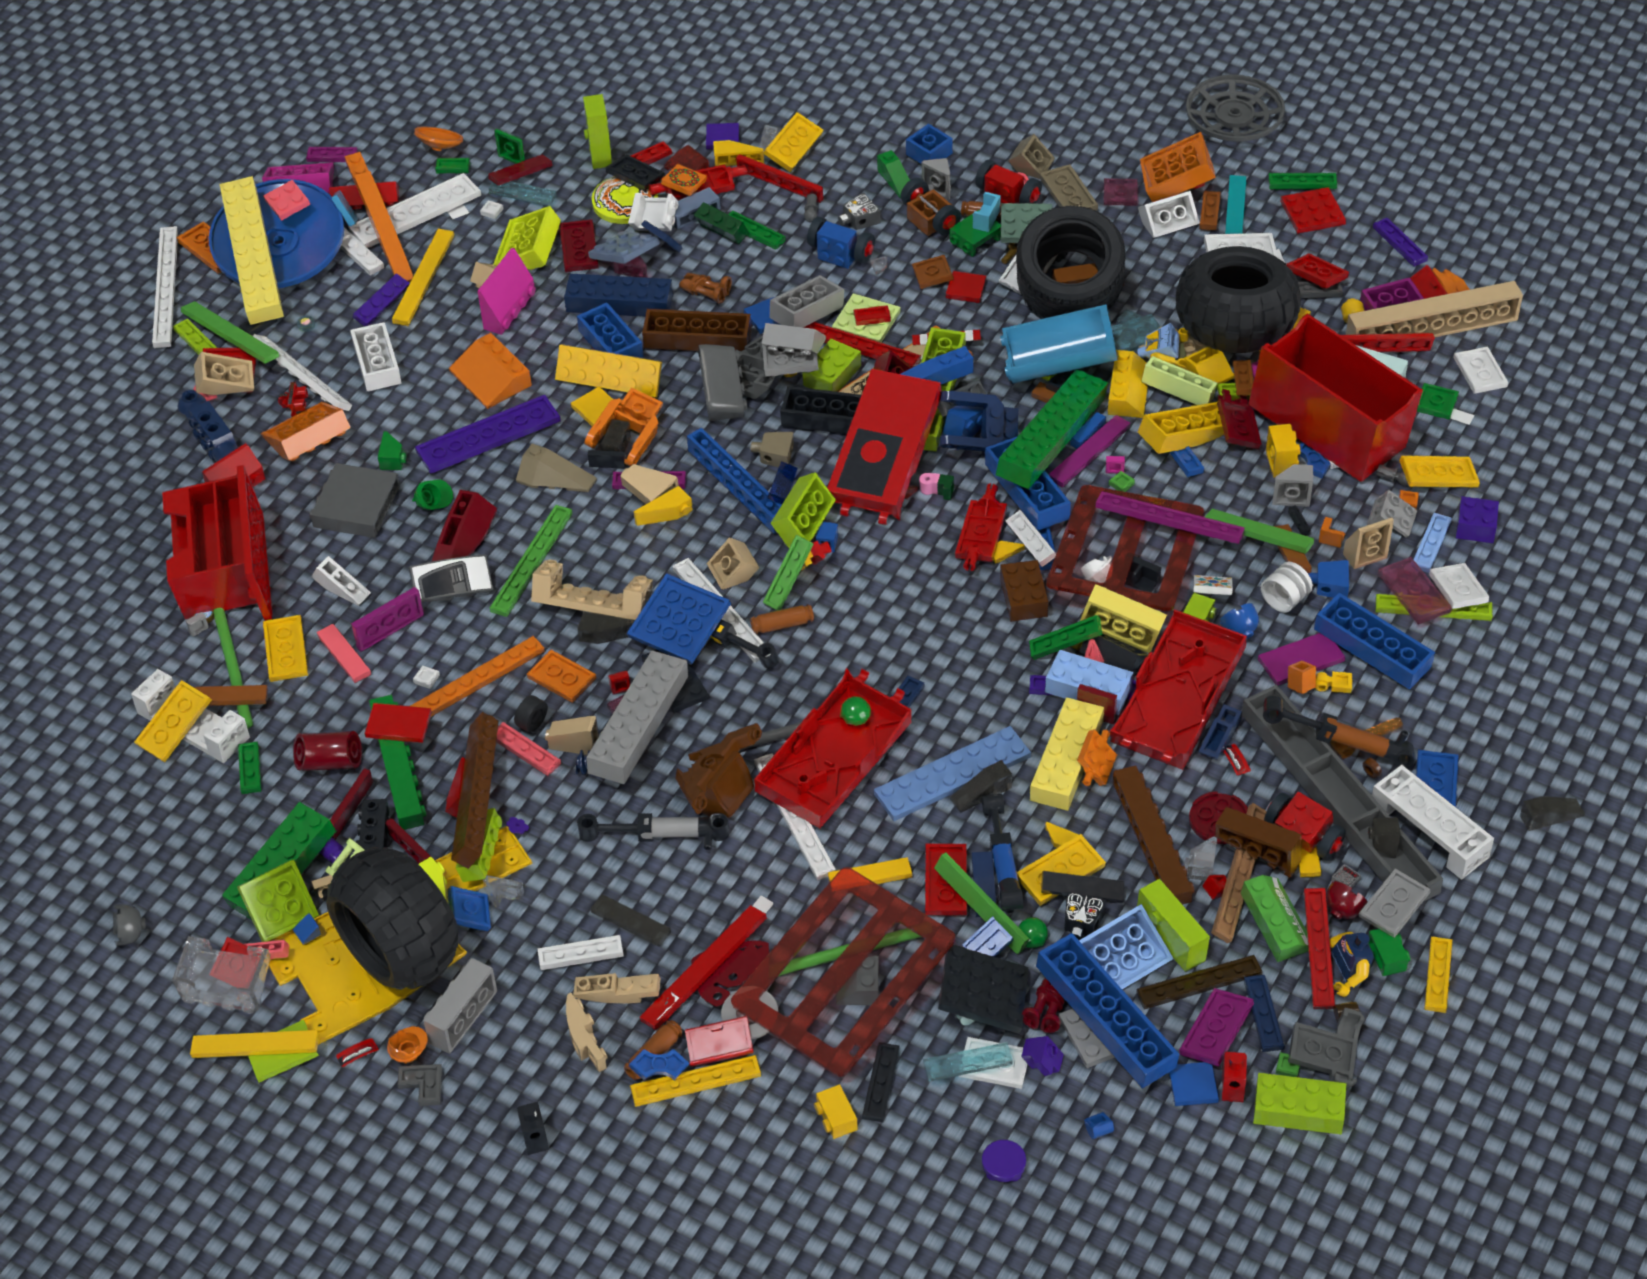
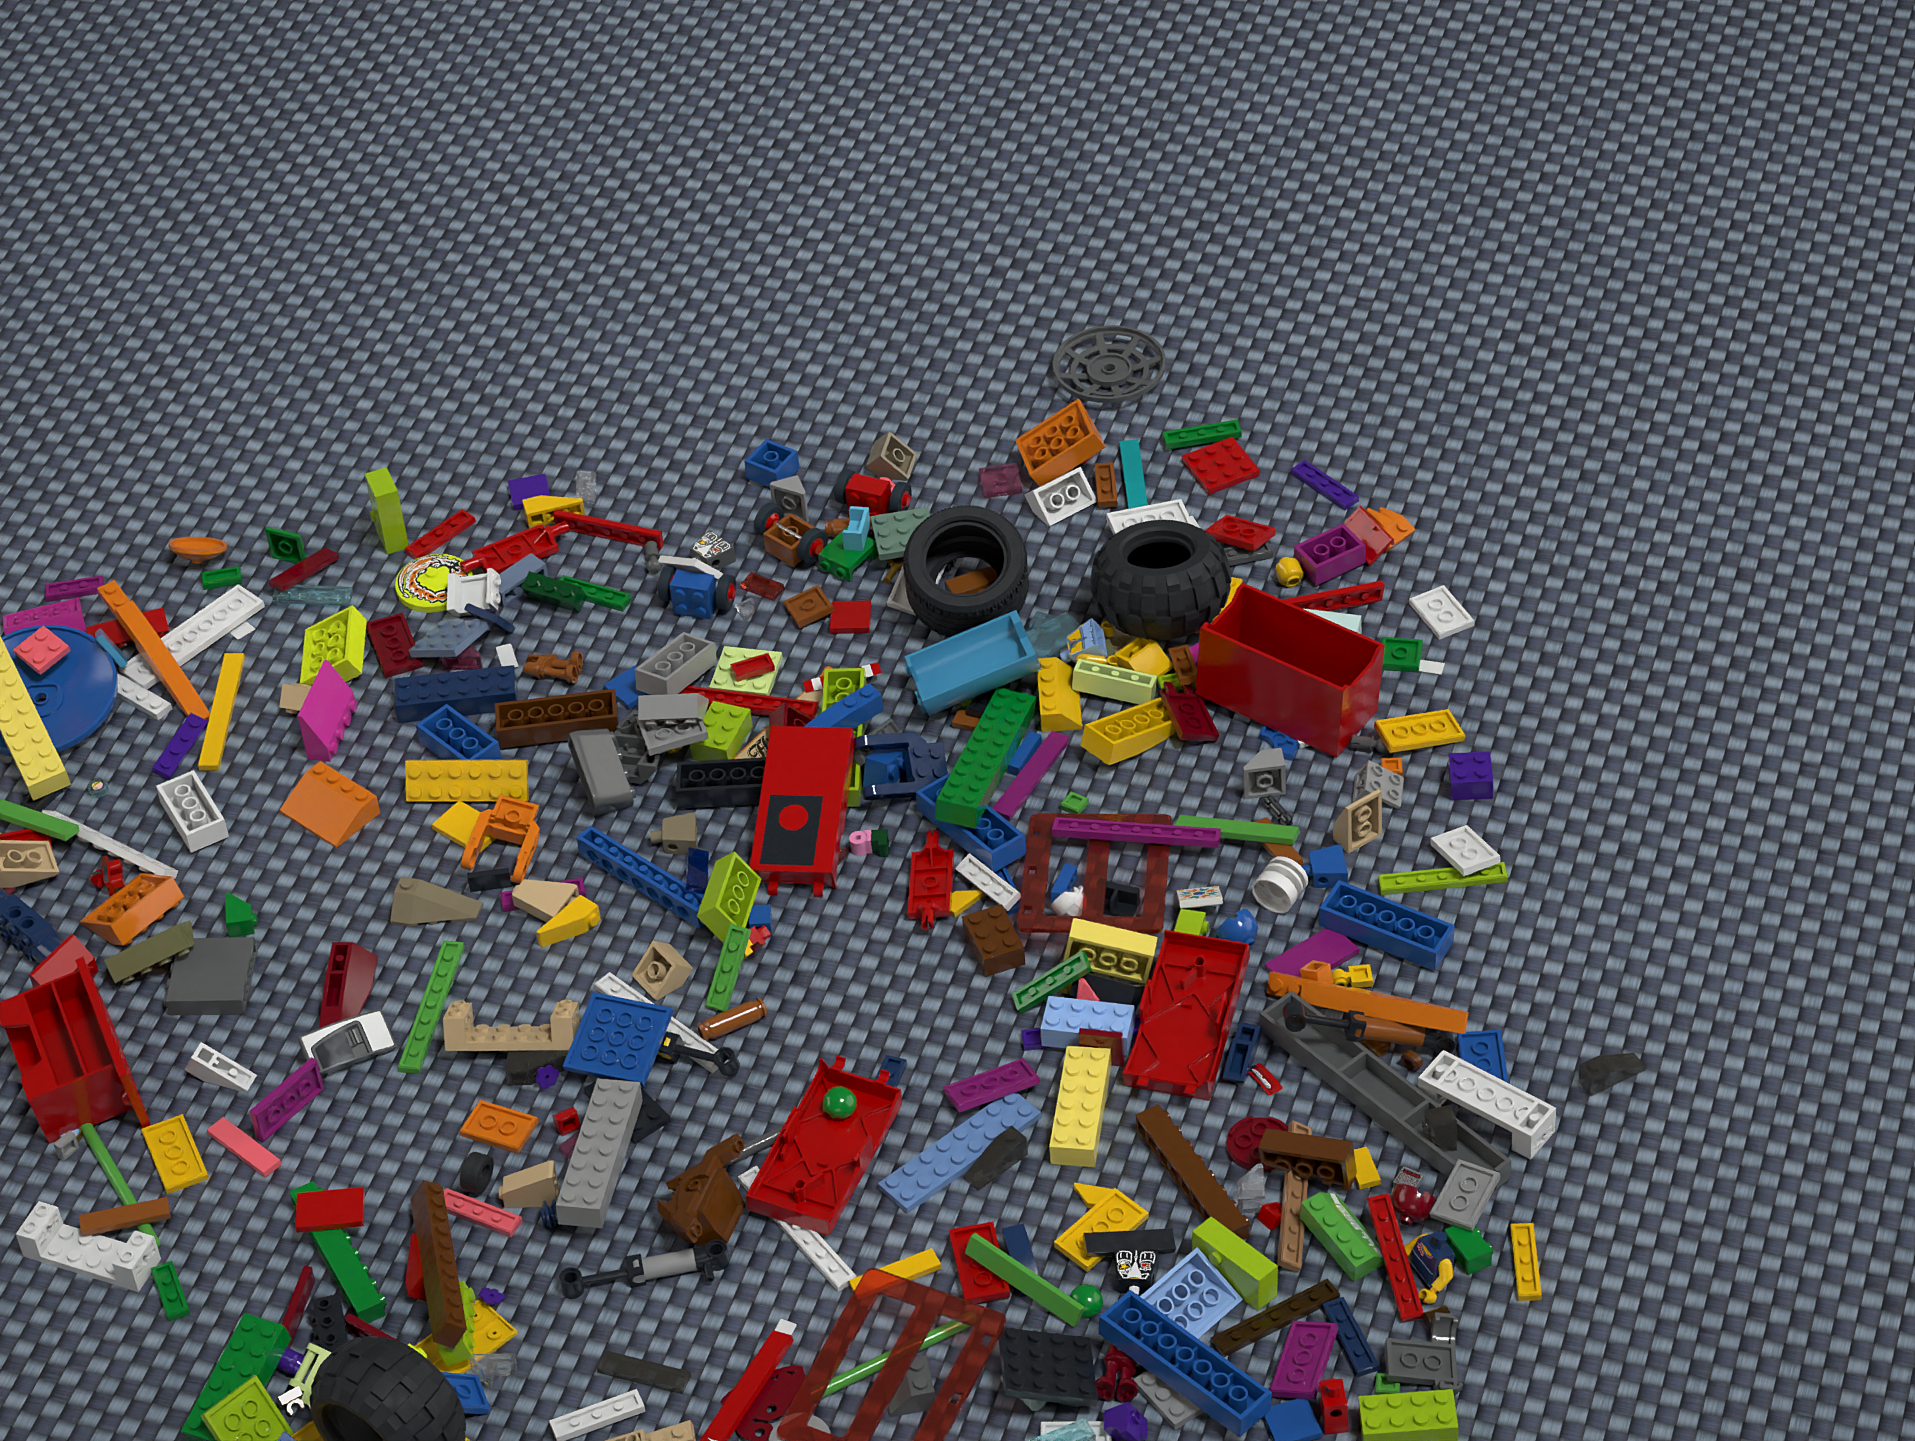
camera: 10 degrees left, 5 degrees down
yellow tile [134,680,212,763] -> none
dark red brick [293,731,362,771] -> none
orange plate [410,636,545,717] -> none
green piece [412,480,453,510] -> none
white tile [413,665,440,689] -> none
dark purple plate [415,395,561,474] -> none
white tile [480,200,503,219] -> none
clear smoke brick [601,419,631,452] -> none
black tile [605,154,665,191] -> none
orange tile [661,164,707,196] -> none
clear red slope [664,145,709,171] -> none
yellow plate [763,112,824,172] -> none
green slope [877,150,910,199] -> none
plate [962,916,1014,957] -> none
black piece [982,794,1023,913] -> none
dark tan plate [1040,164,1098,210] -> none
orange plate [1077,729,1117,786] -> none
dark pink tile [1105,456,1125,474] -> none
blue plate [1169,446,1204,477] -> none
red brick [1264,791,1346,860] -> none
yellow brick [1266,424,1300,478] -> none
orange panel [1319,517,1345,548] -> none
tan brick [1346,281,1523,337] -> none
clear pink tile [1378,557,1452,625] -> none
light blue tile [1411,513,1452,573] -> none
none -> olive slope [104,920,195,984]
none -> white sticker [496,644,518,667]
none -> dark purple plant [535,1065,559,1089]
none -> white tile [658,556,723,581]
none -> clear red tile [741,572,785,601]
none -> magenta tile [943,1058,1040,1112]
none -> blue piece [1051,864,1077,903]
none -> orange slope [1267,971,1468,1034]

